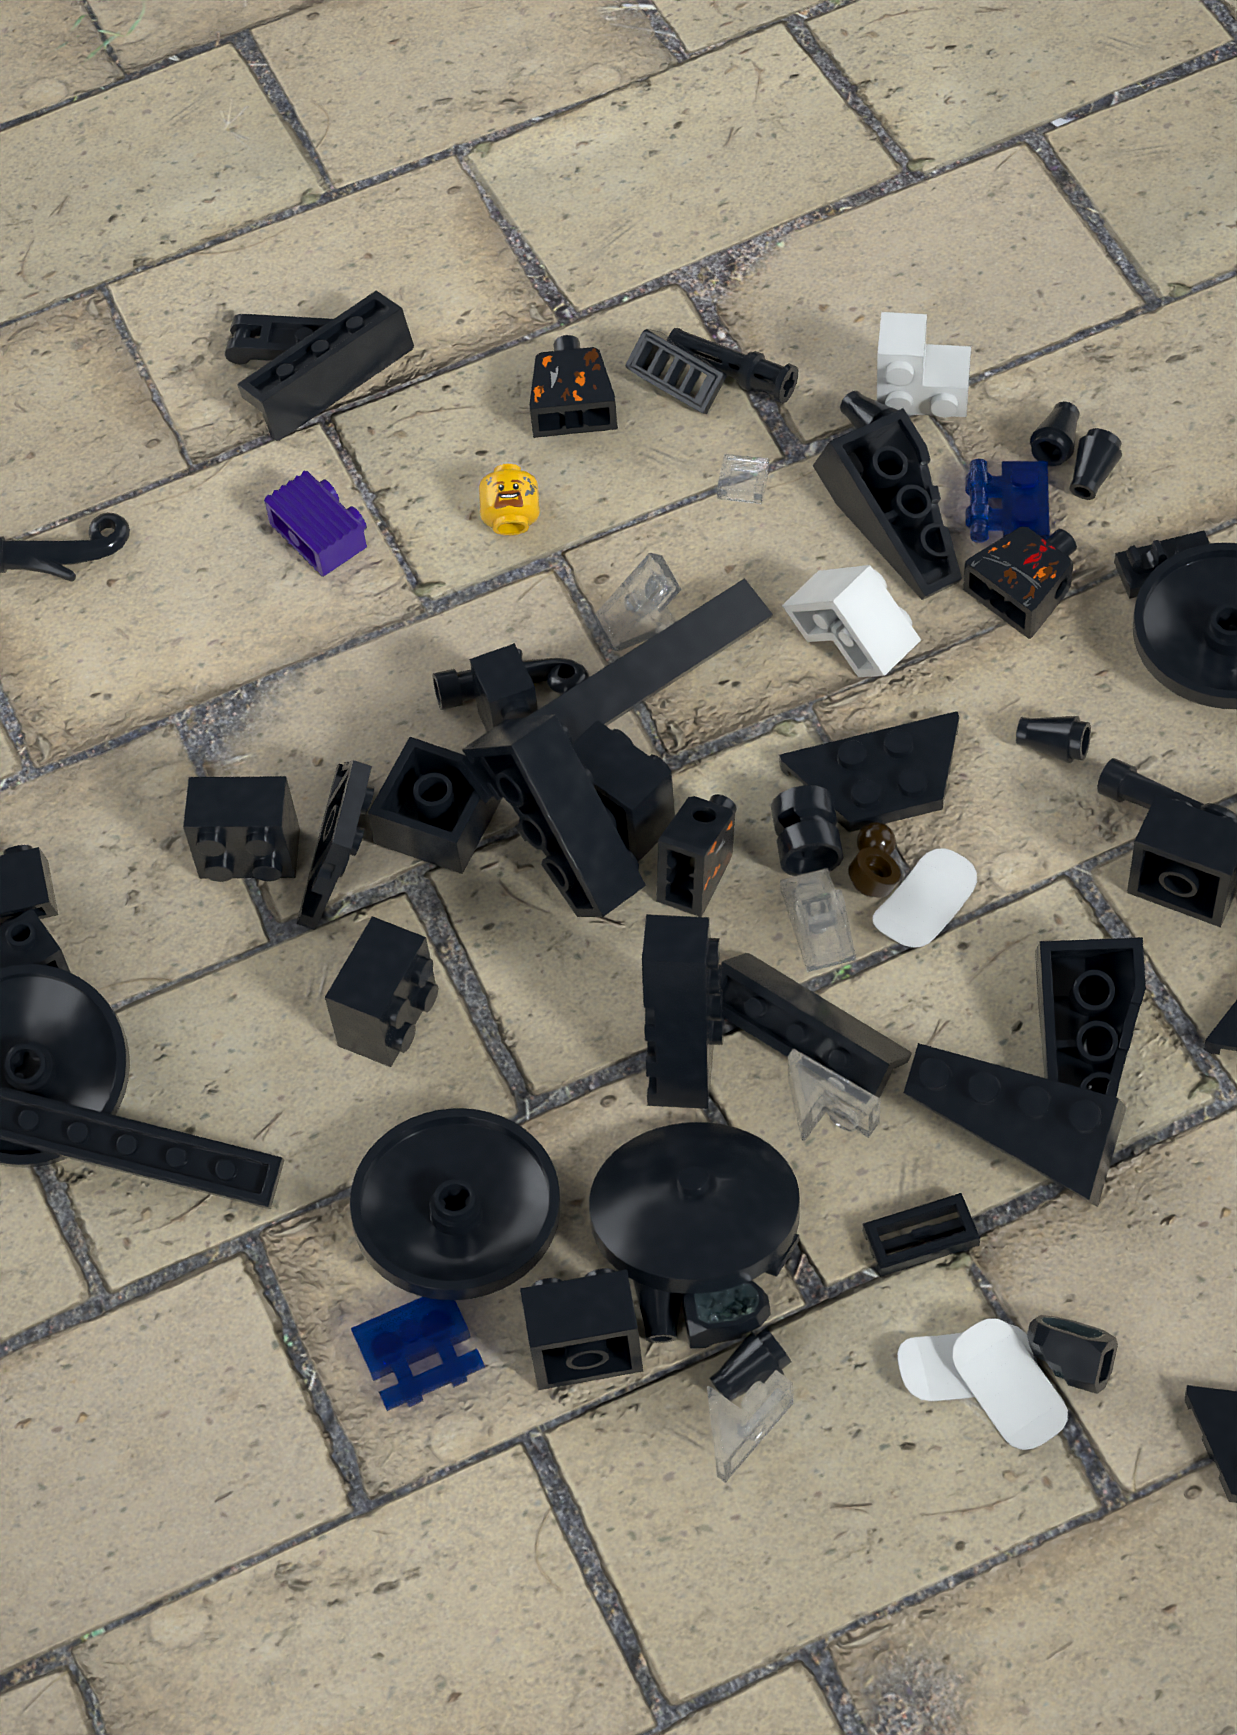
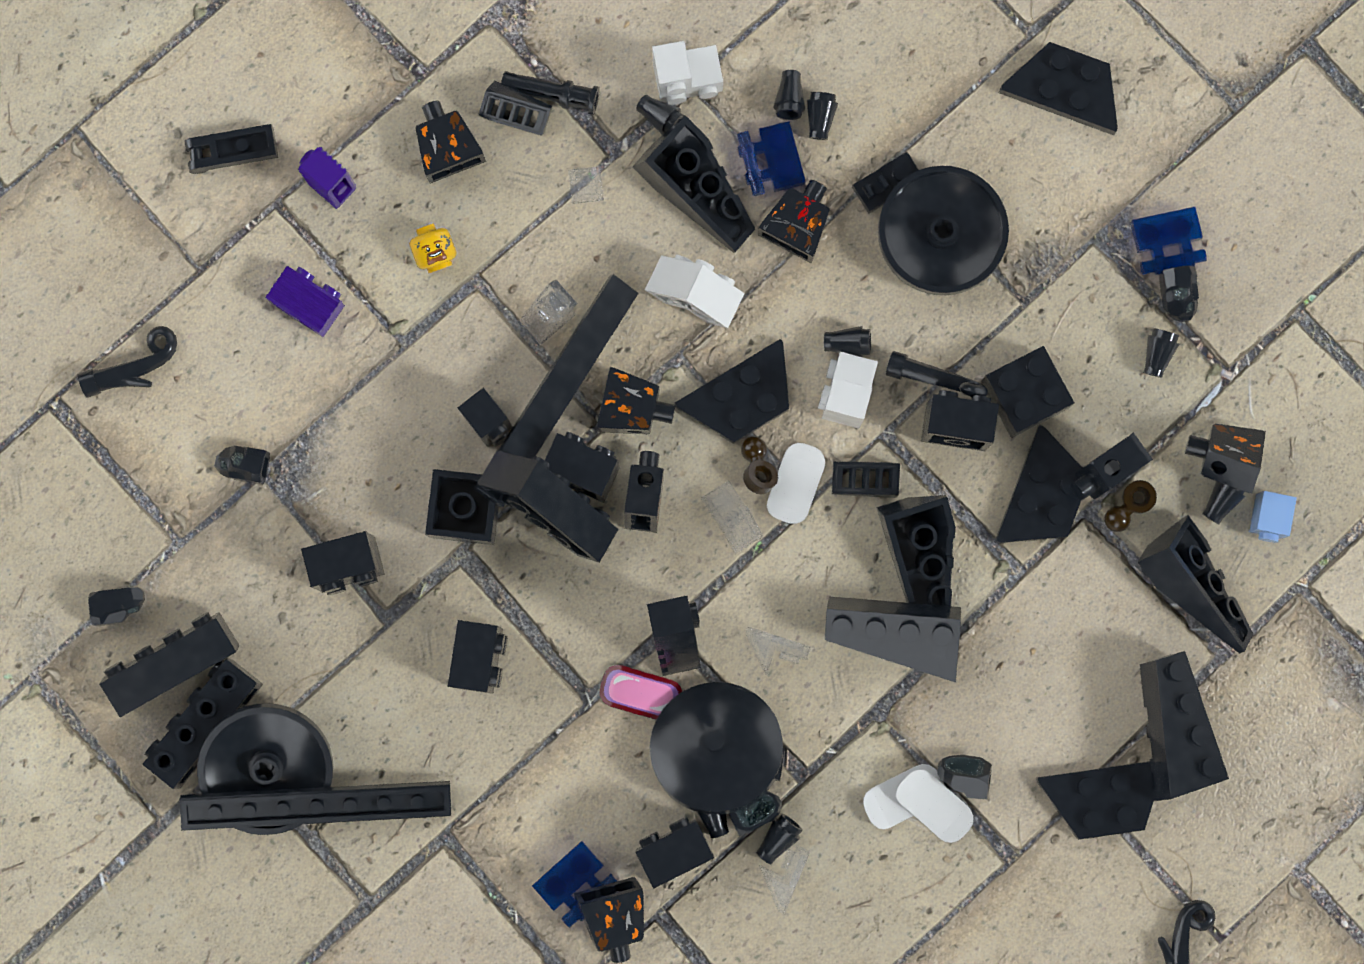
camera: 20 degrees left, 25 degrees up
black panel [237,290,414,441] -> none
black wing [296,760,374,930] -> none
black dish [350,1108,560,1300] -> none
black plant [432,648,589,710] -> none
black panel [721,953,912,1108] -> none
black wheel [771,785,844,877] -> none
black tile [862,1193,980,1277] -> none
none -> black rock [214,446,270,485]
none -> dark purple brick [298,147,356,209]
none -> black torso [574,877,644,963]
none -> black torso [597,367,676,435]
none -> sticker [599,665,682,720]
none -> white brick [818,352,878,429]
none -> black slope [832,461,900,498]

